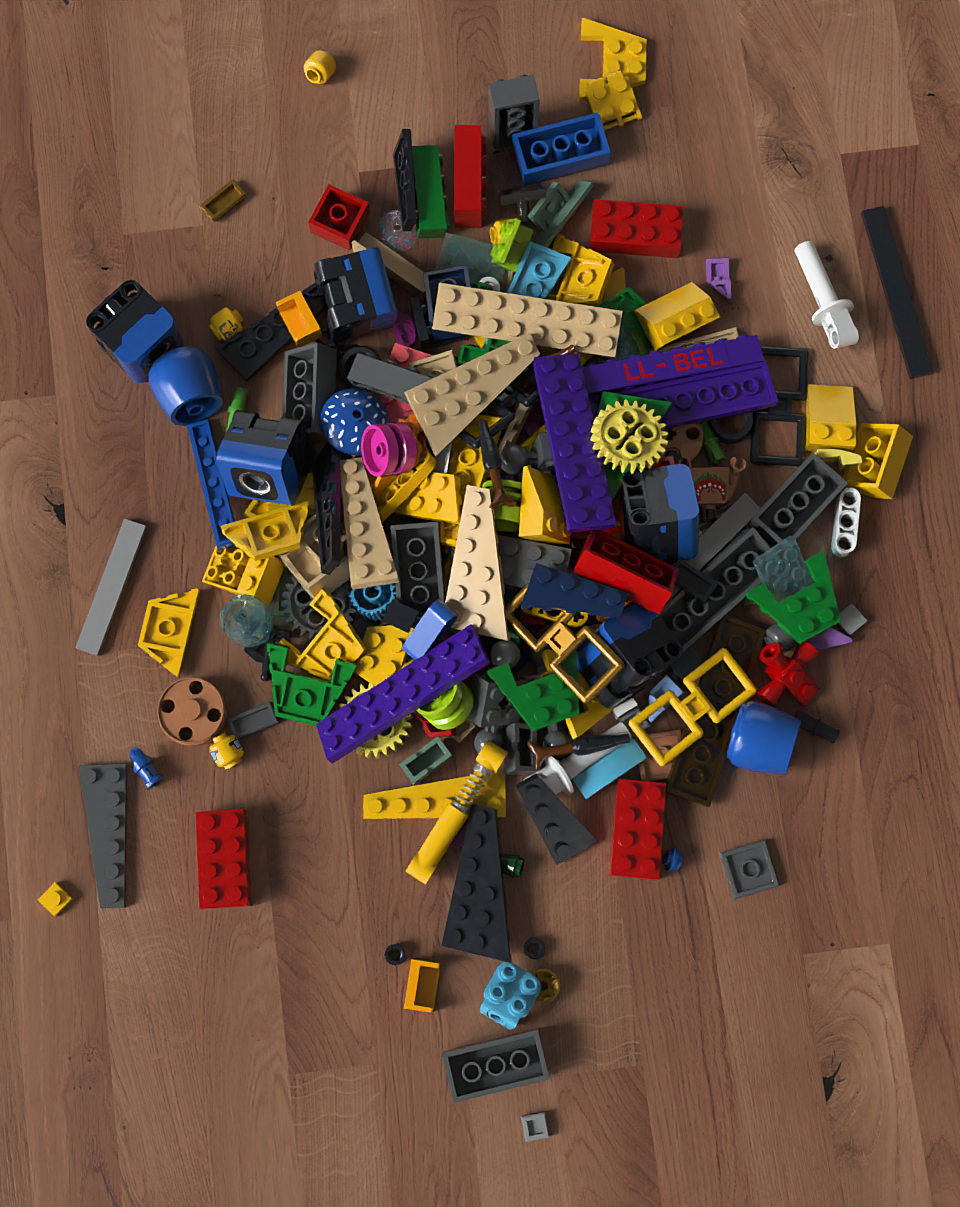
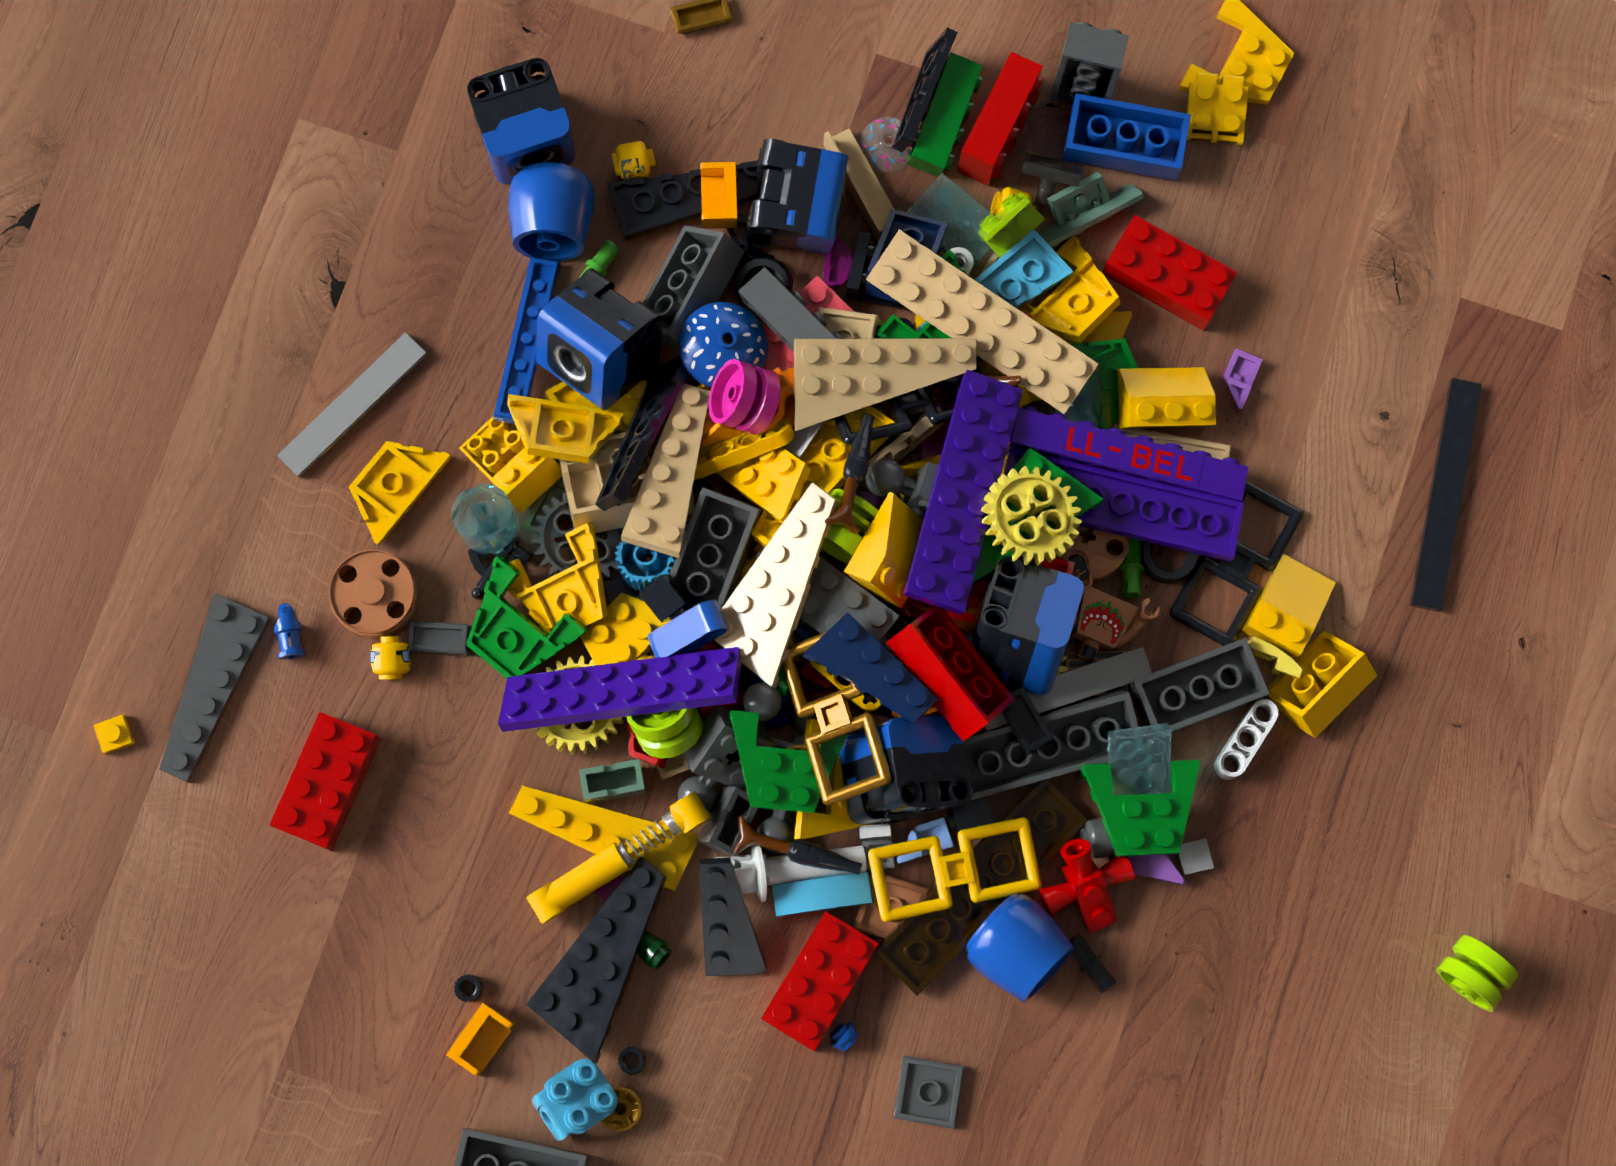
camera: 20 degrees right, 0 degrees up
red brick [308,184,370,251] -> none
white piece [794,241,859,349] -> none

